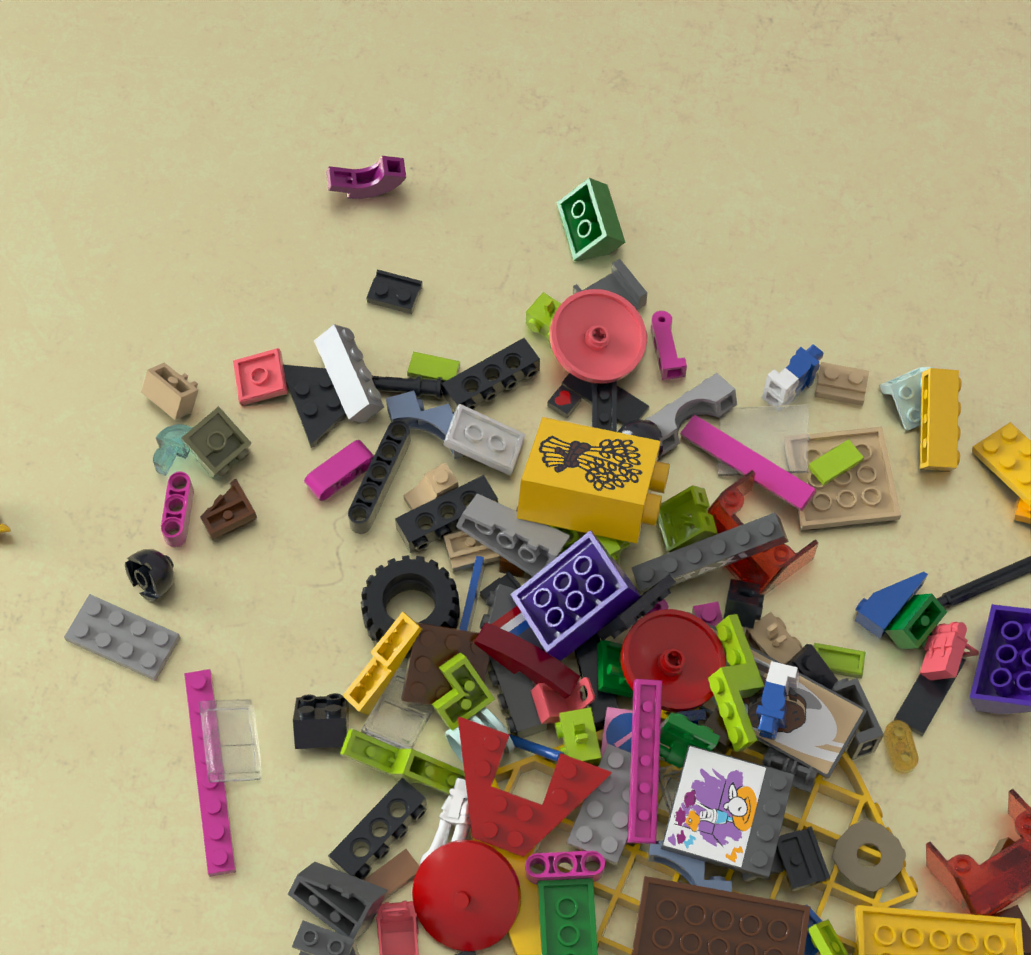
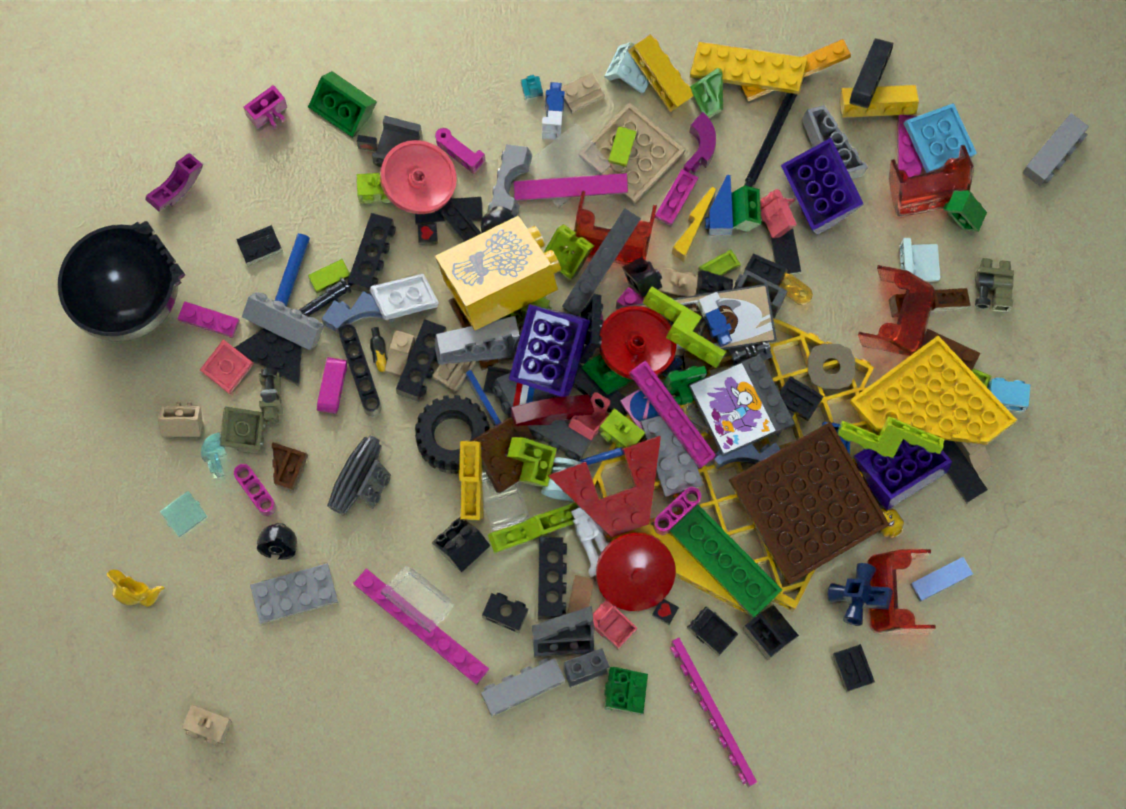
camera: 45 degrees left, 10 degrees up
none -> black windscreen [58,221,185,342]
none -> clear light blue piece [160,491,208,537]
none -> dark pink plate [177,301,240,338]
none -> dark pink brick [244,85,287,129]
none -> hips [259,368,283,424]
none -> blue piece [274,233,310,307]
none -> dark grey plate [327,435,391,515]
none -> black tile [357,135,378,151]
none -> pearl dark grey piece [370,327,388,372]
none -> light grey brick [481,657,565,717]
none -> black brick [482,592,528,634]
none -> teal tile [521,75,543,99]
none -> dark pink plate [655,169,698,226]
none -> yellow slope [672,186,716,262]
none -> magenta arch [683,112,716,174]
none -> bright green wing [690,68,723,119]
none -> black plate [743,253,788,286]

